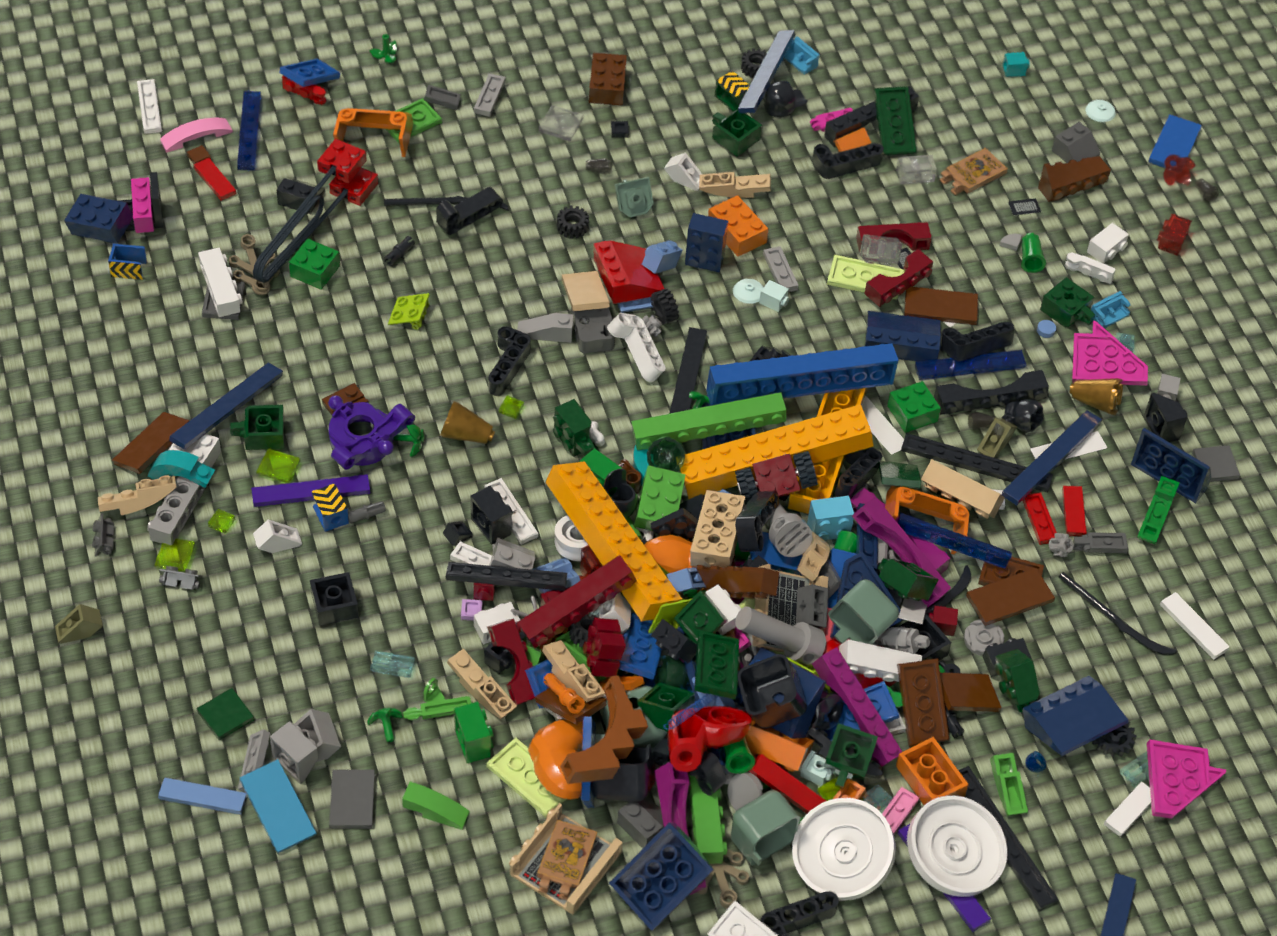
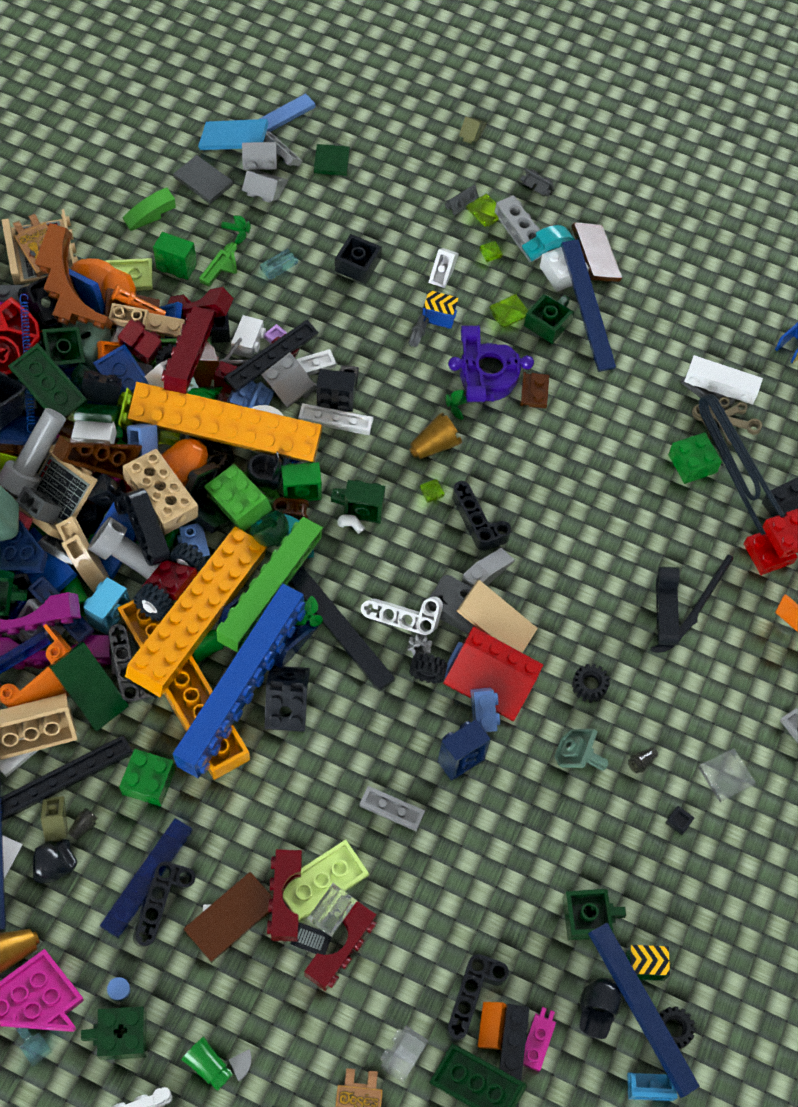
camera: 130 degrees right, 10 degrees up
tan slope [98,475,176,515] -> none
dark purple tile [251,474,370,507] -> none
black pin [383,236,415,266] -> none
lime hinge [388,293,430,330] -> none
tan slope [447,649,517,719] -> none
reddish brown brick [589,53,627,106] -> none
white slope [664,153,702,191] -> none
tan slope [699,172,771,198] -> none
orange brick [708,195,768,257] -> none
light aqua piece [733,279,764,304] -> none
light aqua brick [759,280,789,312] -> none
white sticker [862,395,904,455] -> none
dark blue slope [864,311,941,364] -> none
black arch [934,370,1049,415] -> none
dark azure hinge [1091,291,1131,328] -> none

